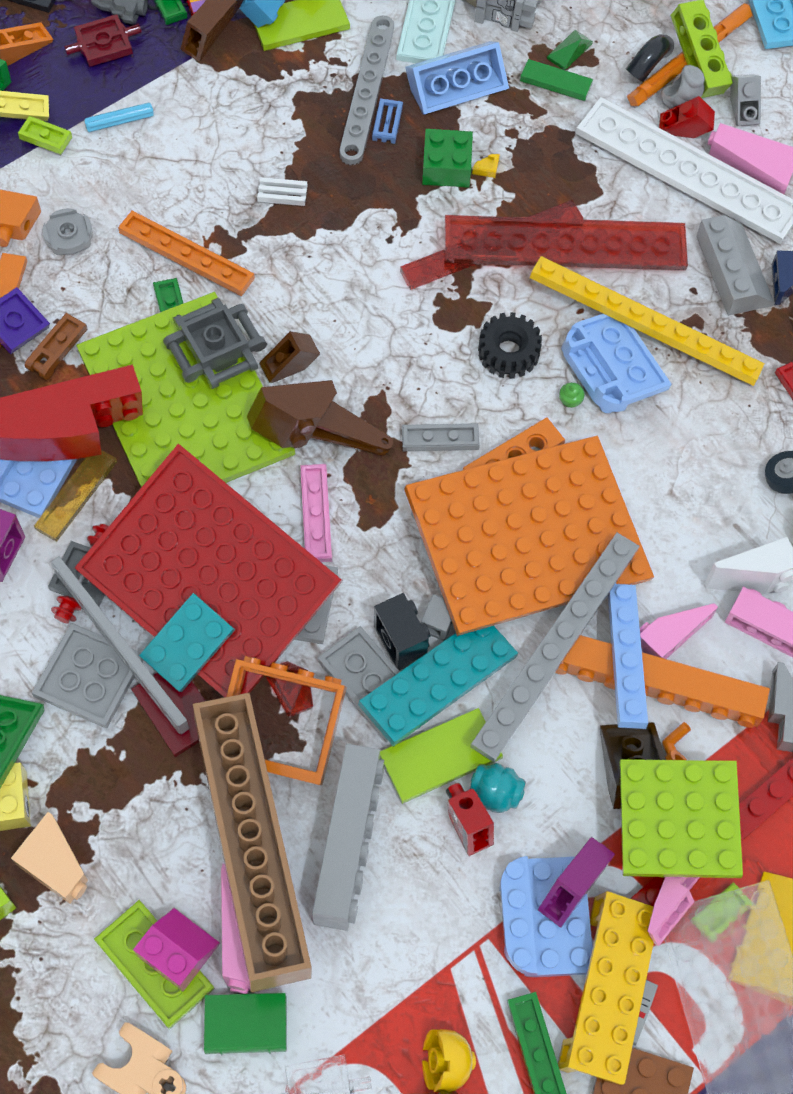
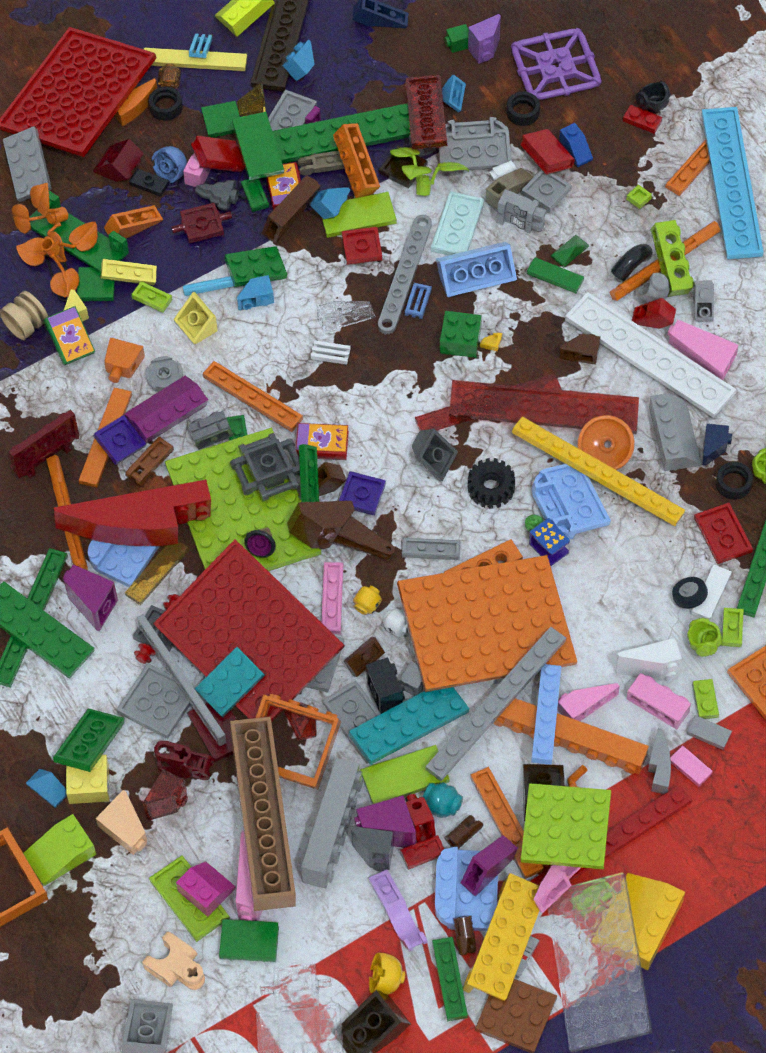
camera: 10 degrees right, 5 degrees down
none -> magenta slope [124,375,208,444]
none -> clear red slope [143,769,188,820]
none -> dark red piece [154,740,216,780]
none -> light yellow slope [173,292,218,344]
none -> flat silver brick [188,411,233,450]
none -> green plate [224,246,287,287]
none -> dark azure slope [237,275,274,310]
none -> magenta hat [244,527,276,558]
none -> piece [296,423,349,460]
none -> green tile [299,444,319,502]
none -> clear slope [317,301,375,333]
none -> dark purple plate [339,471,386,516]
none -> red plate [342,227,383,265]
none -> reddish brown plate [344,637,385,677]
none -> dark grey slope [352,826,393,871]
none -> yellow head [353,585,382,615]
none -> magenta slope [354,796,416,848]
none -> lavender piece [369,869,428,951]
none -> white head [383,609,410,637]
none -> red plate [400,835,444,870]
none -> dark grey slope [412,428,458,482]
none -> reddish brown hinge [445,815,484,849]
none -> reddish brown hinge [453,915,476,956]
none -> orange plate [471,767,544,879]
none -> piece [529,518,570,566]
none -> reddish brown slope [560,333,601,365]
none -> orange dish [578,415,635,470]

